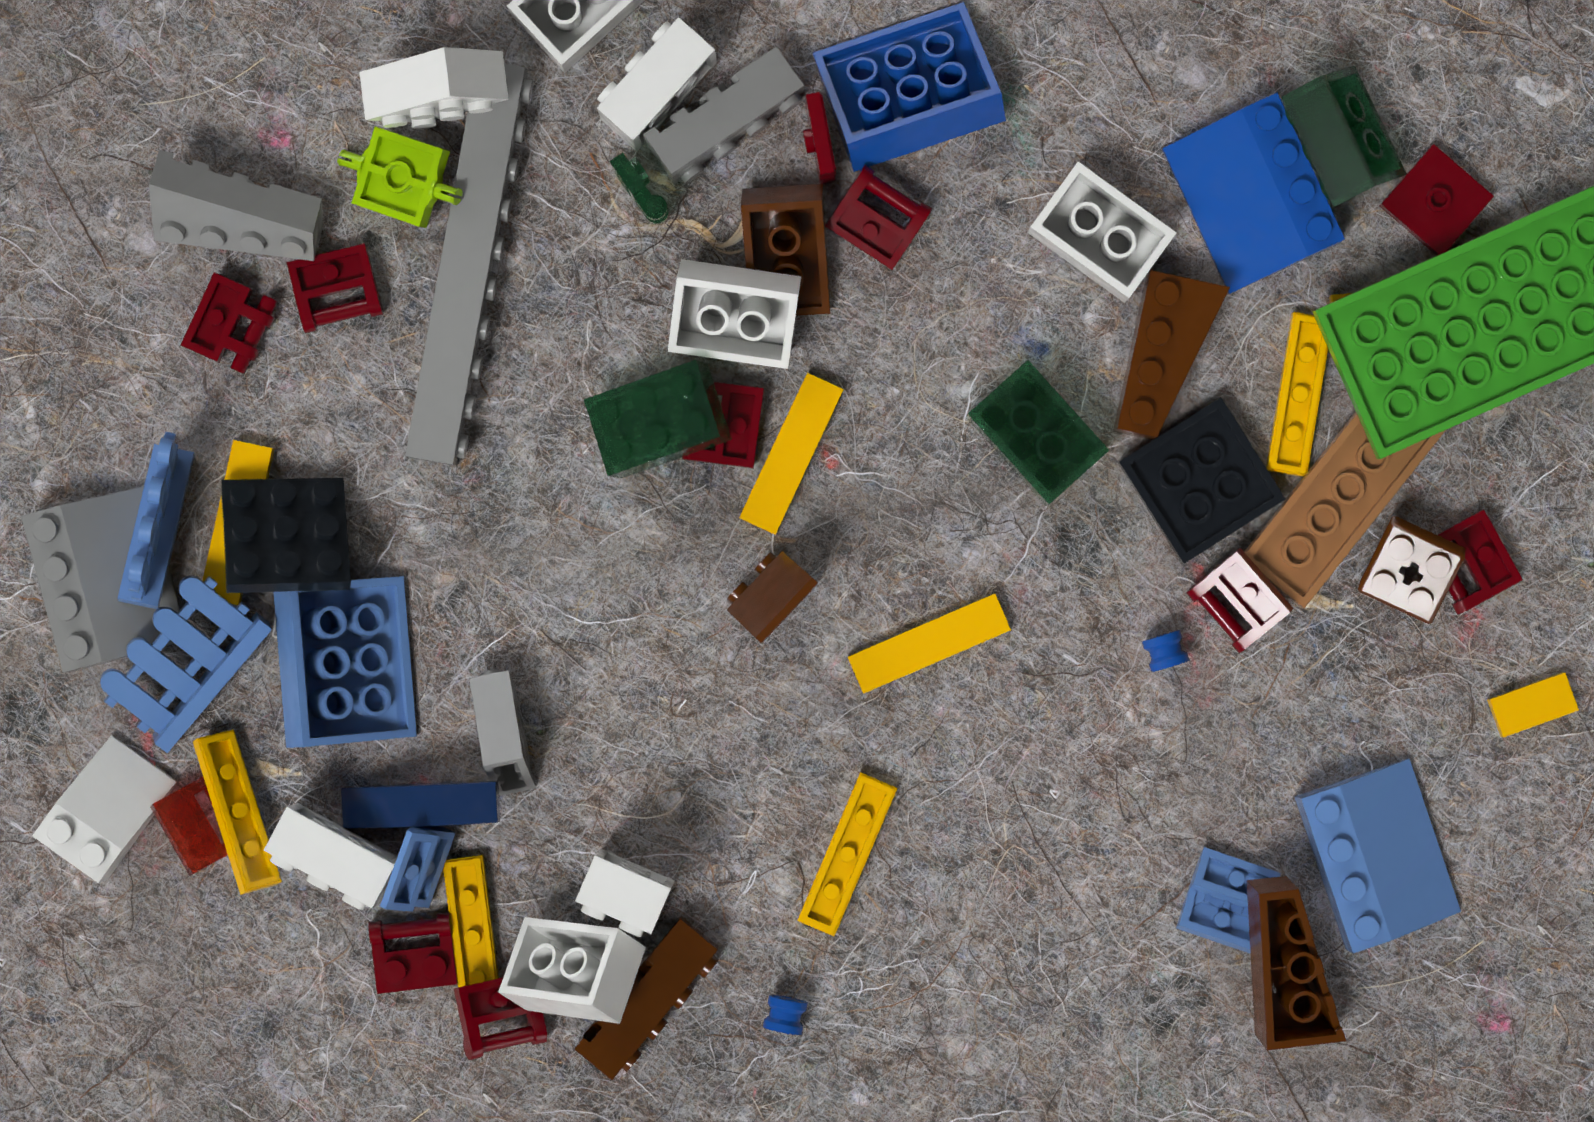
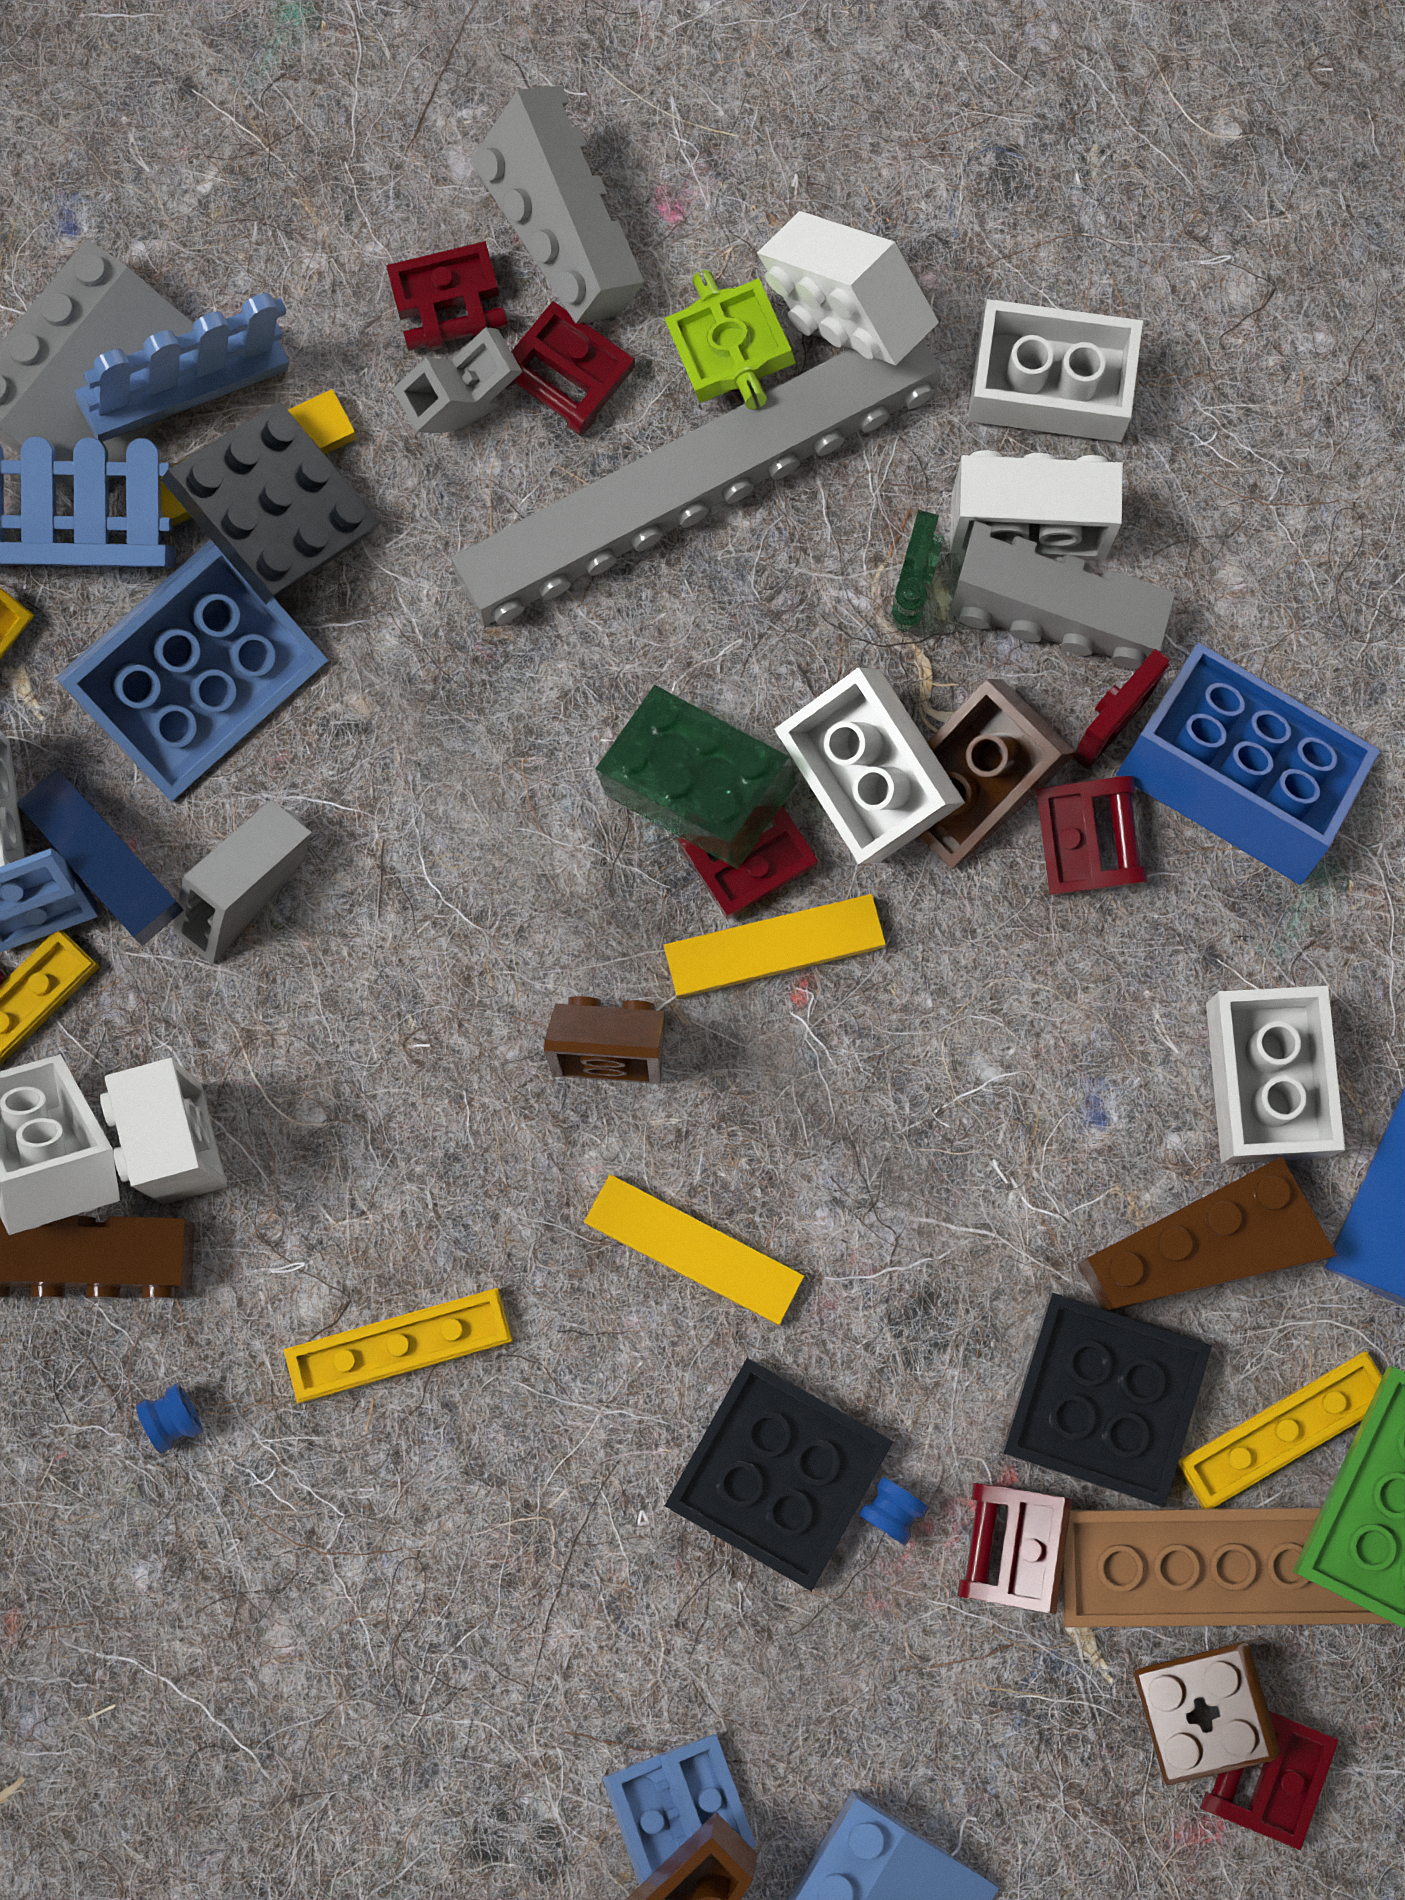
camera: 50 degrees right, 10 degrees down
clear green brick [966,360,1109,506] -> none
none -> light grey brick [392,328,522,433]
none -> black plate [664,1358,894,1592]

